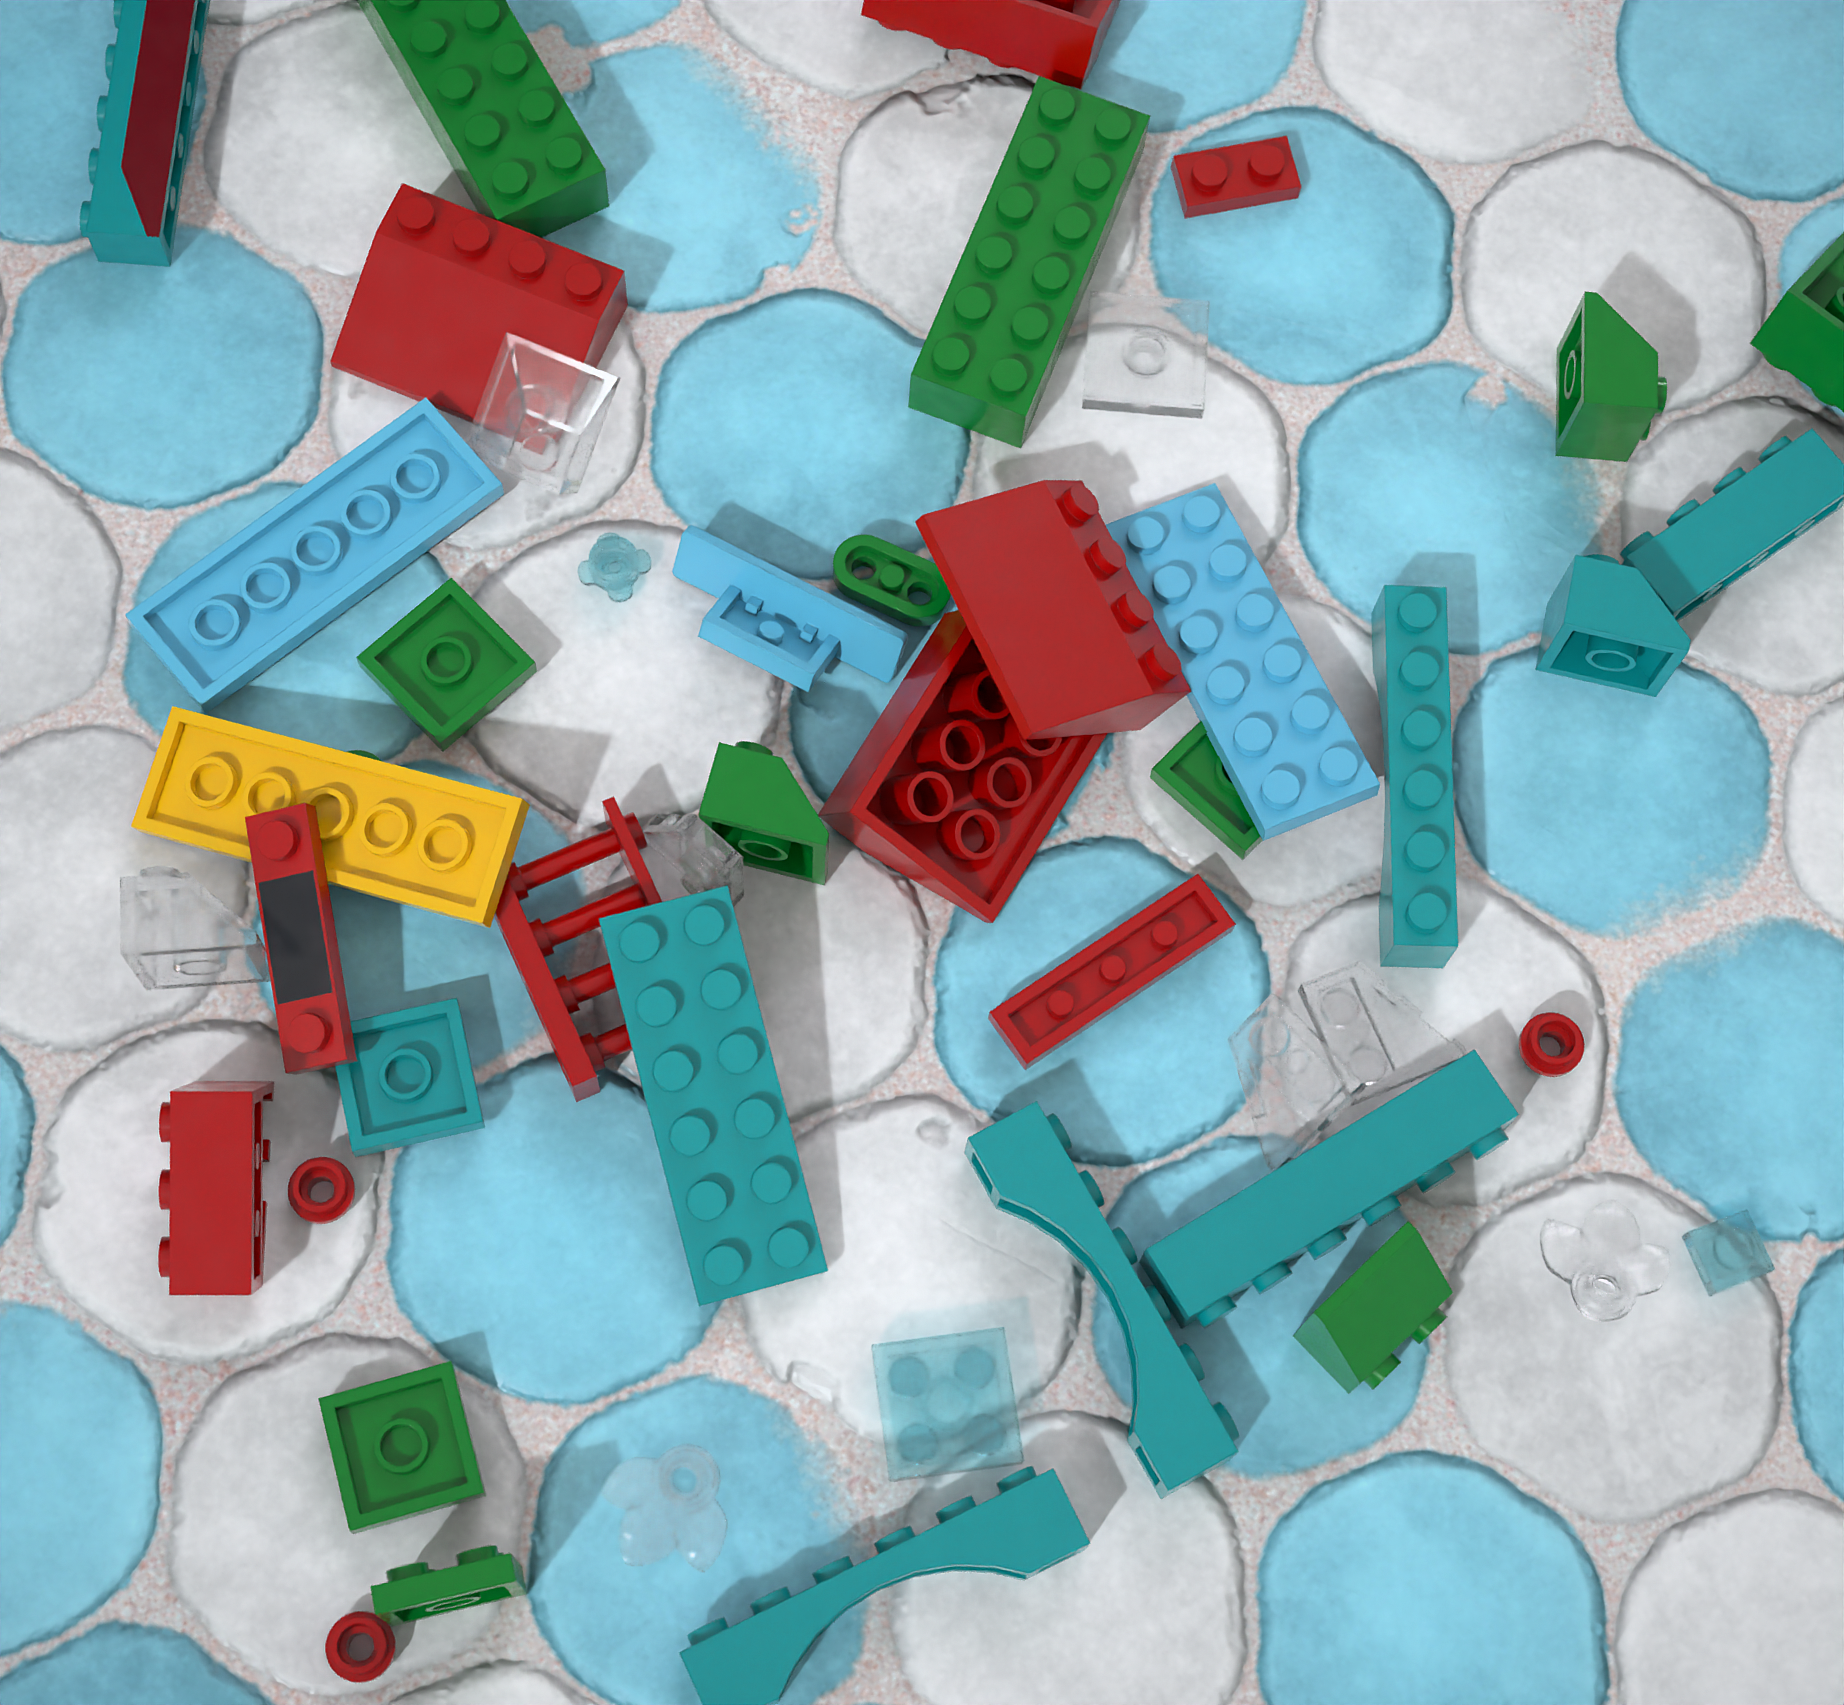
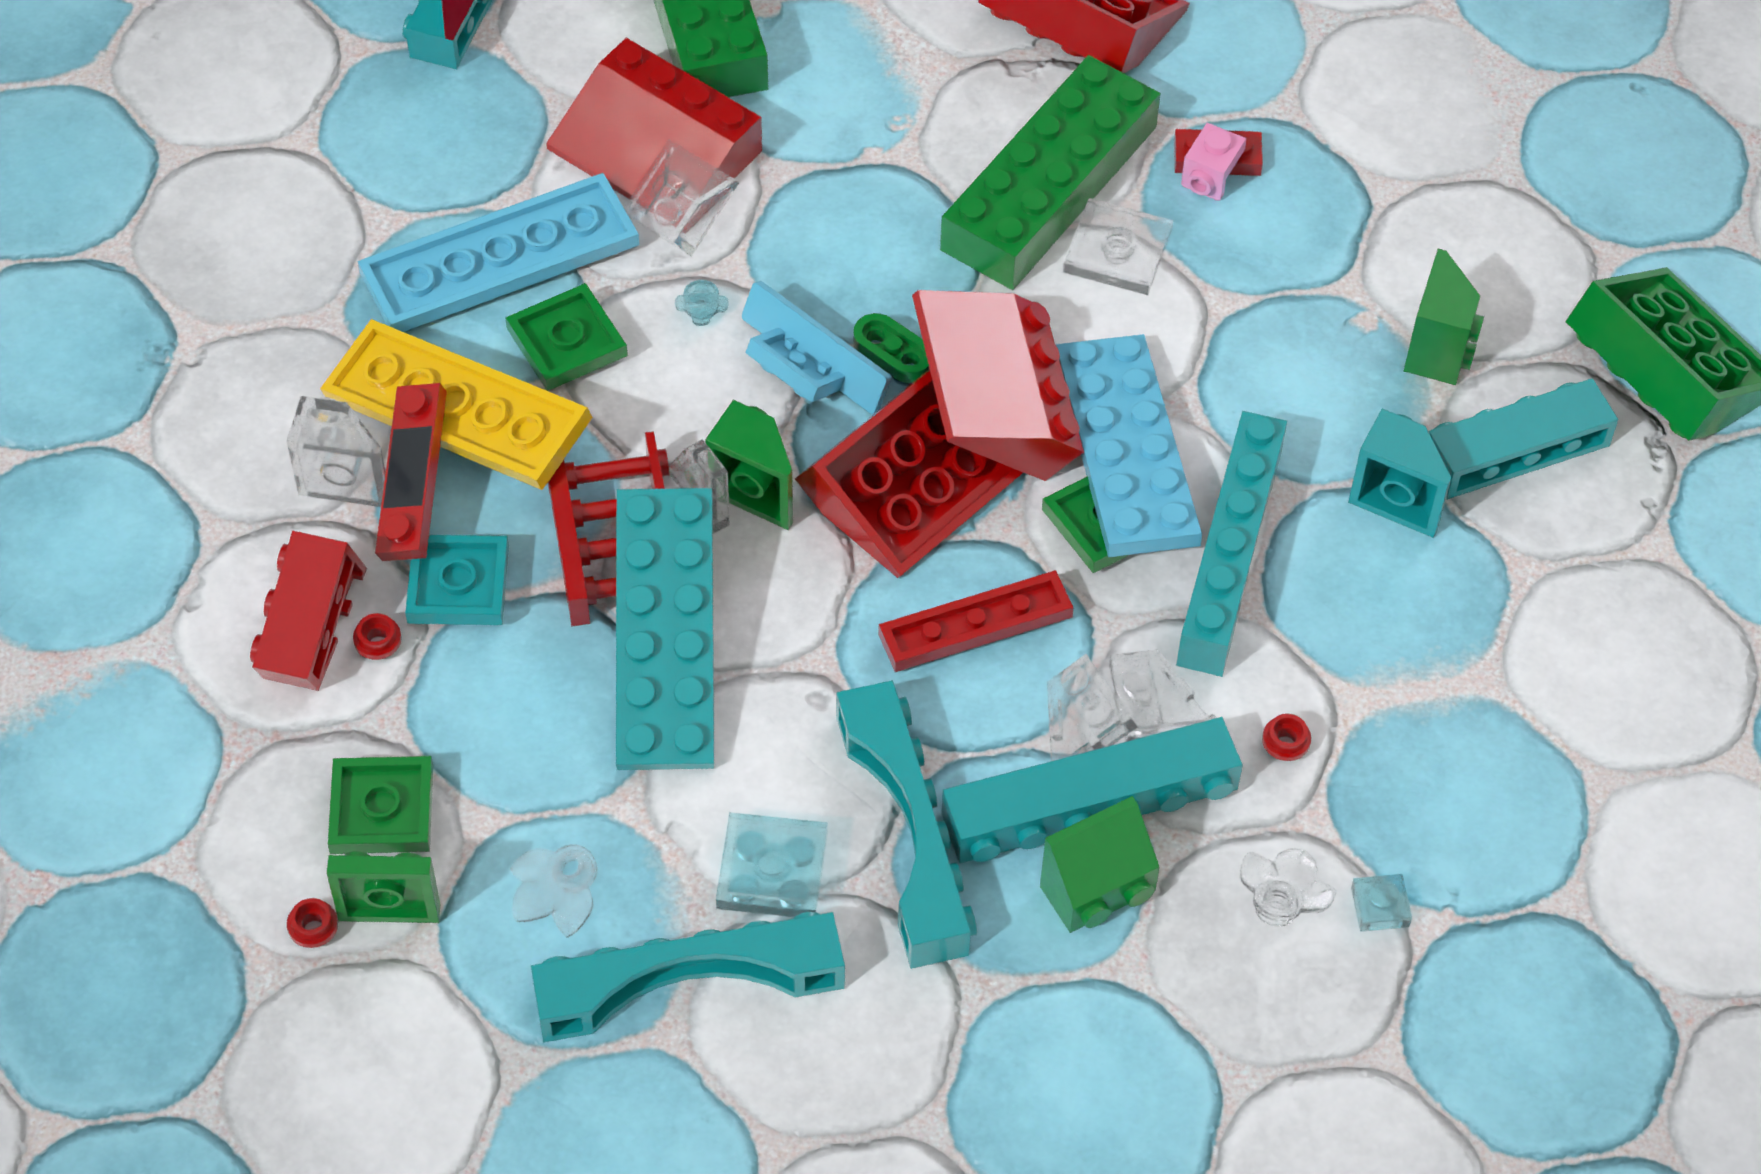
camera: 20 degrees right, 15 degrees down
none -> bright pink bracket [1181,123,1246,201]

